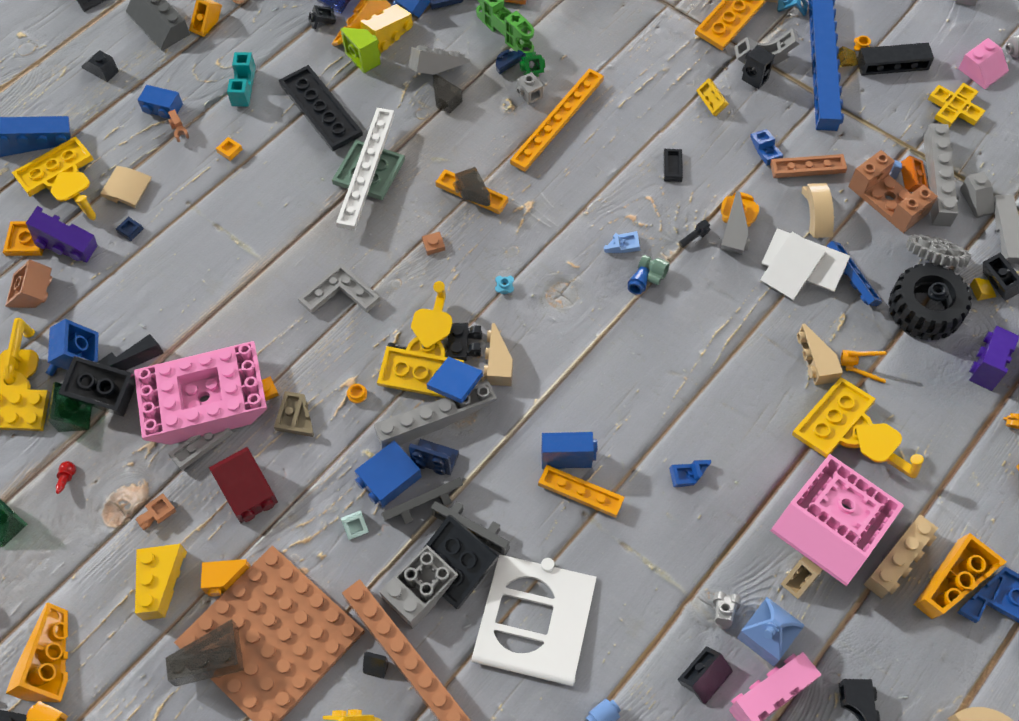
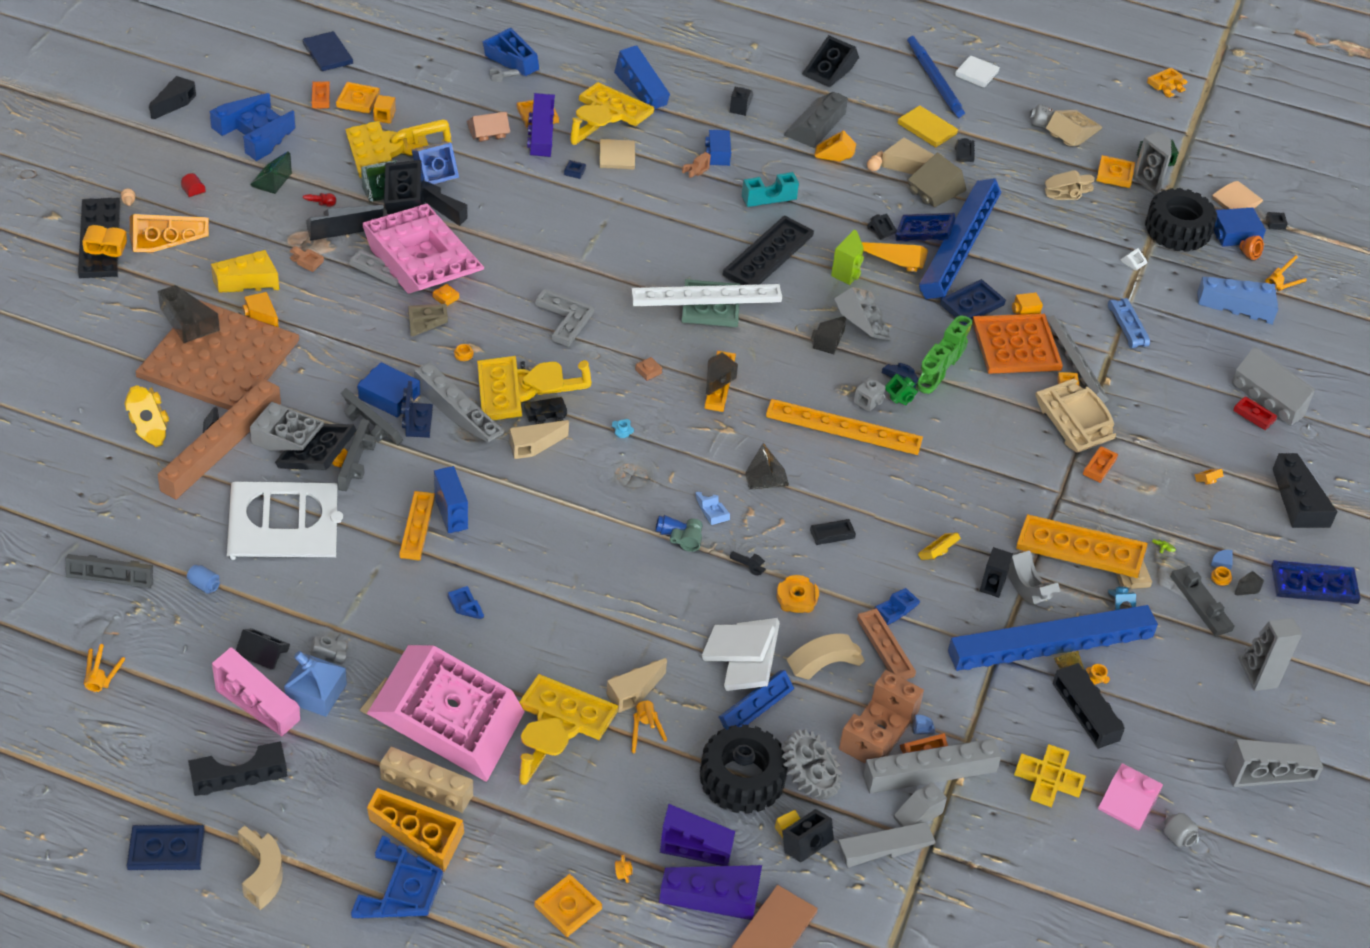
camera: 65 degrees right, 15 degrees down
dark red slope [209,447,278,524] -> none
light orange plate [216,137,243,161] -> none
light aqua slope [341,511,369,540] -> none
yellow wedge [360,4,413,53] -> none
blue tile [427,356,483,404] -> none
light grey slope [720,191,751,255] -> none
none -> black slope [306,205,384,241]
none -> clear smoke slope [745,443,789,490]

